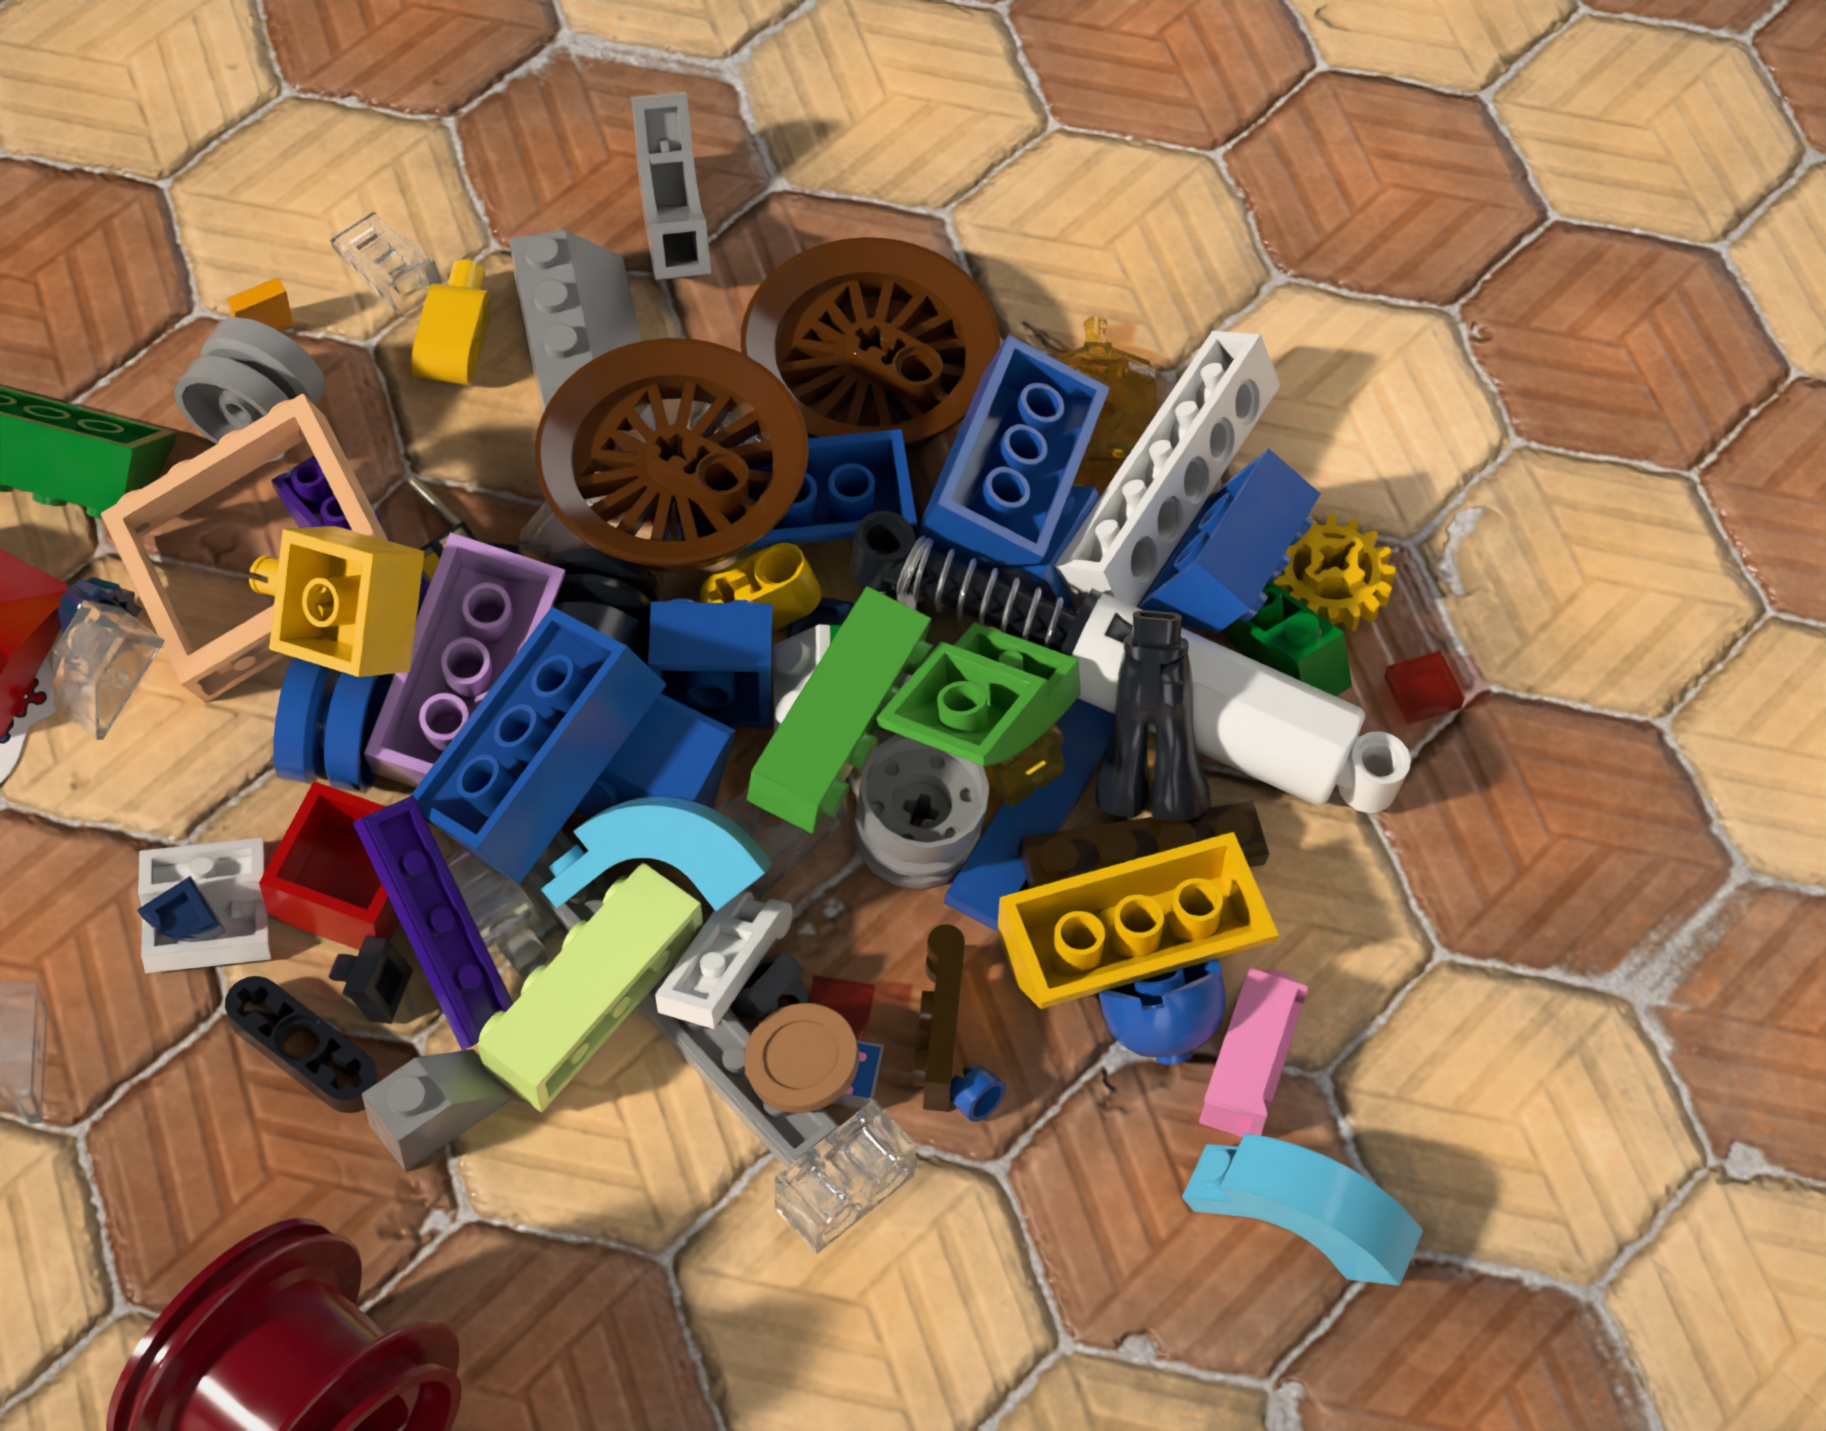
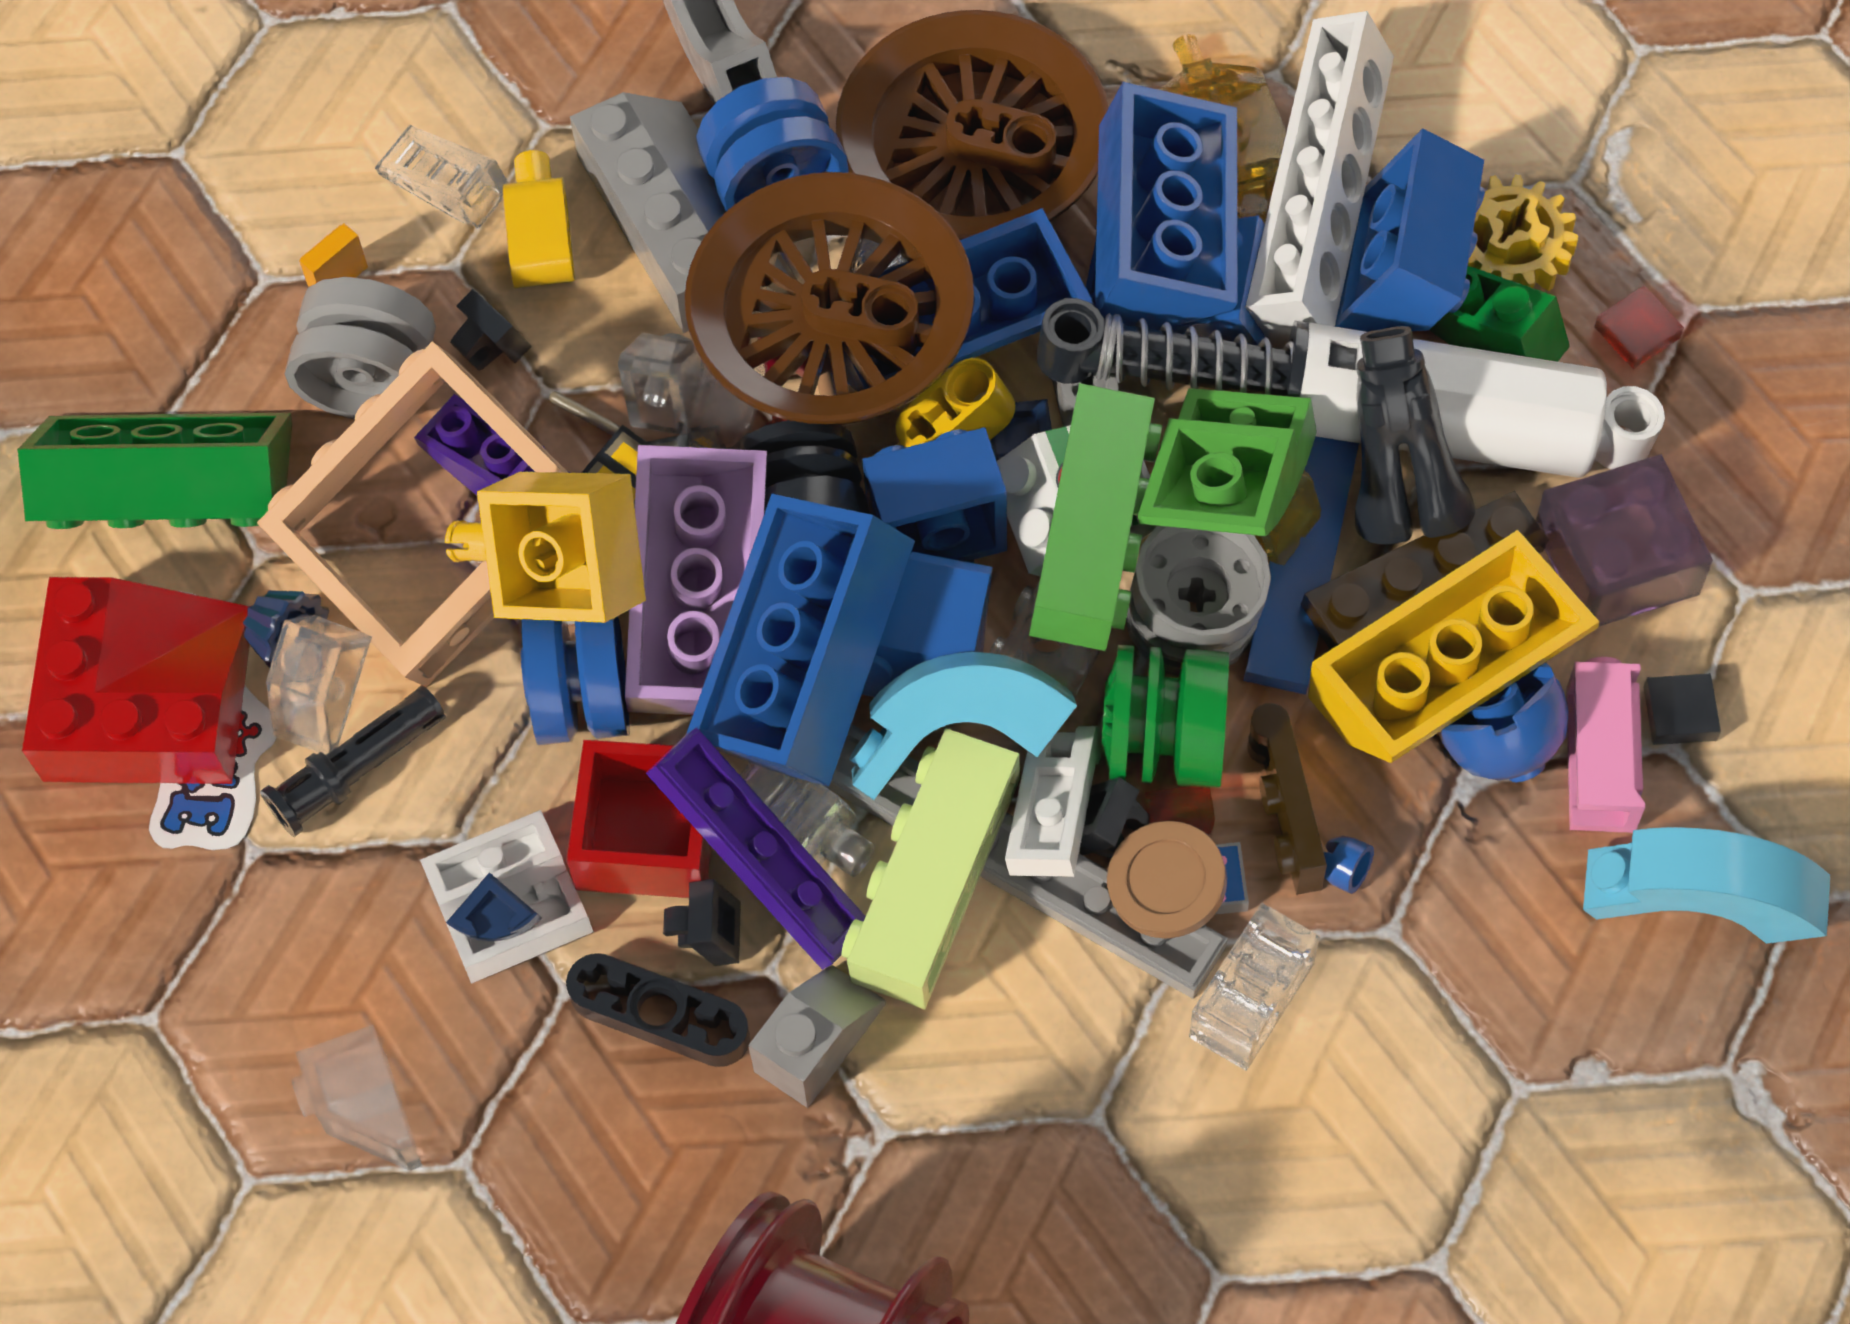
camera: 10 degrees left, 5 degrees up
none -> black pin [260,685,446,837]
none -> black tile [450,289,532,371]
none -> clear slope [618,333,707,435]
none -> blue wheel [696,77,849,212]
none -> green wheel [1102,645,1229,788]
none -> piece [1536,454,1713,627]
none -> black tile [1643,673,1721,745]

